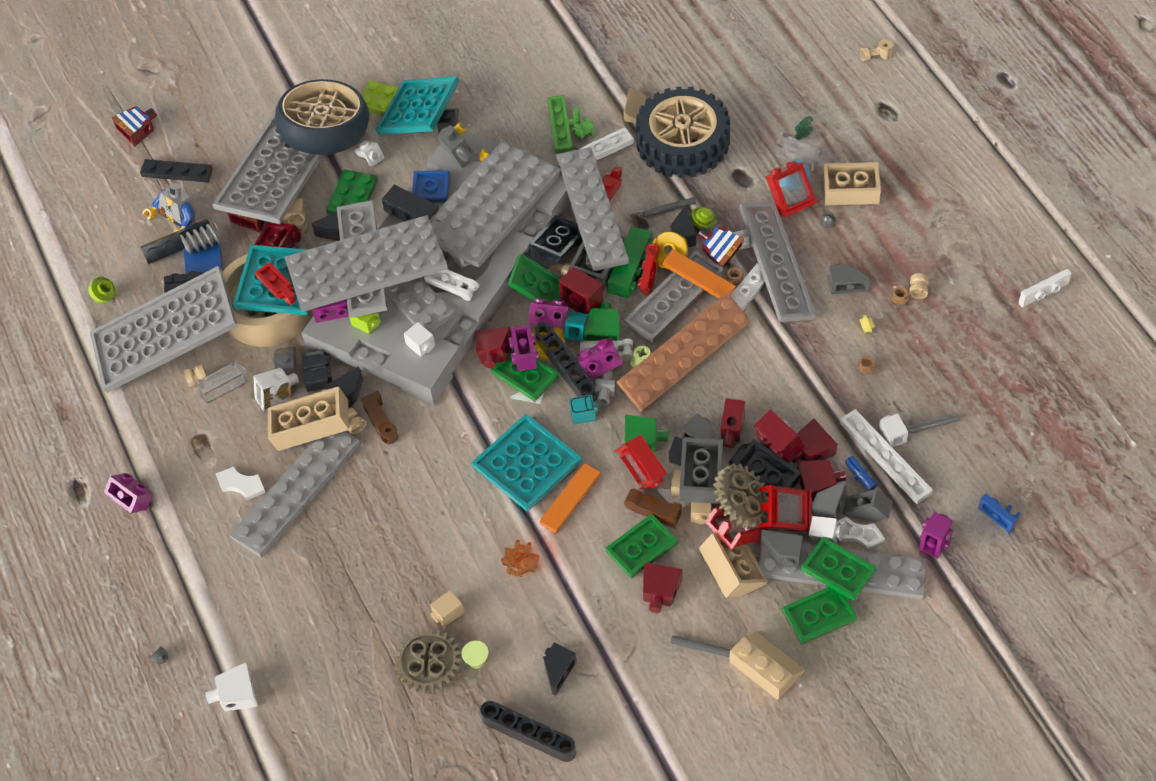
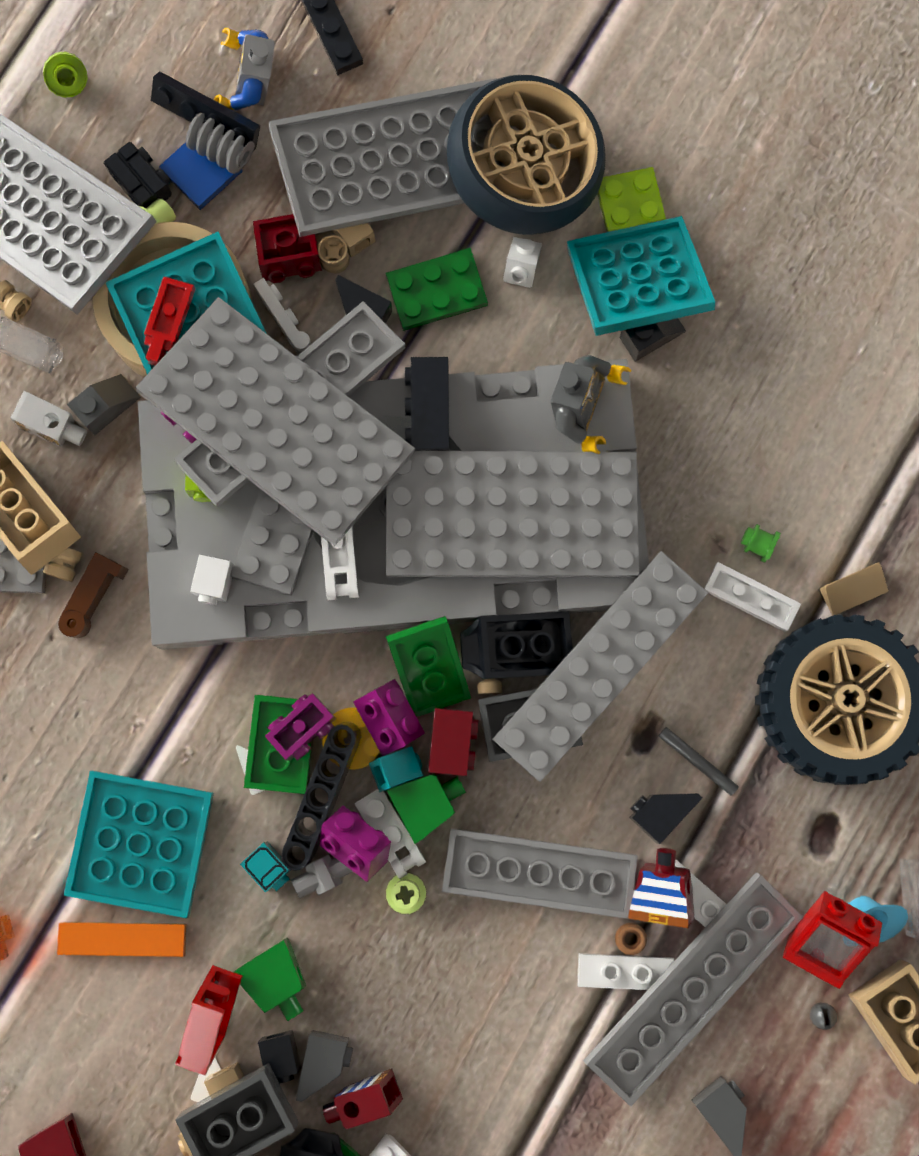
camera: 55 degrees right, 25 degrees up
black brick [301,350,333,392] -> none
black slope [326,366,363,408] -> none
blue tile [412,171,450,203] -> none
dark red torso [475,326,512,369] -> none
bright green plate [547,95,581,154] -> none
red hinge [602,165,623,202] -> none
green plate [605,514,678,579] -> none
green brick [607,226,654,299] -> none
nougat plate [616,292,751,412] -> none
reddish brown leg [624,489,682,529] -> none
red hinge [638,243,660,296] -> none
yellow plate [652,232,688,269] -> none
orange tile [662,249,736,299] -> none
lime plate [690,207,717,230] -> none

